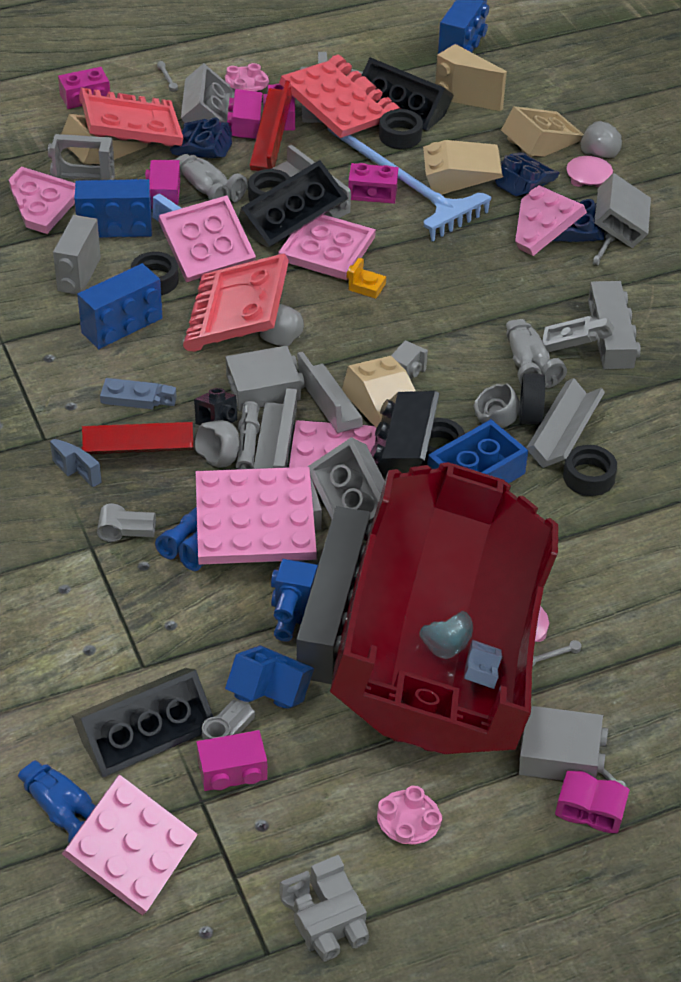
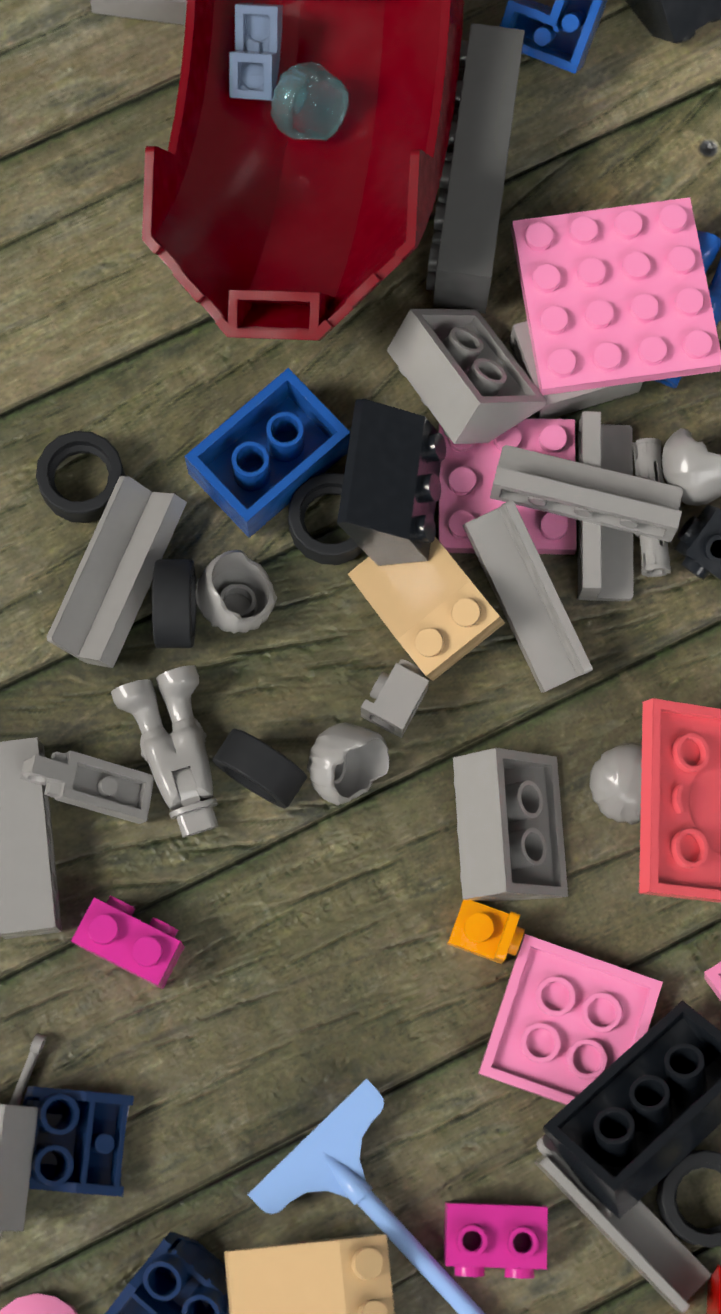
camera: 175 degrees right, 30 degrees up
light grey brick [226,346,305,411] -> none
blue brick [271,559,318,642] -> none
bright pink plate [515,186,587,256] -> none
light grey hinge [533,640,582,666] -> none
none -> dark pink brick [71,896,185,989]
none -> black tyre [212,728,307,809]
none -> light grey hair [307,722,389,806]
none -> light grey slope [453,748,568,902]
none -> light grey panel [490,445,683,542]

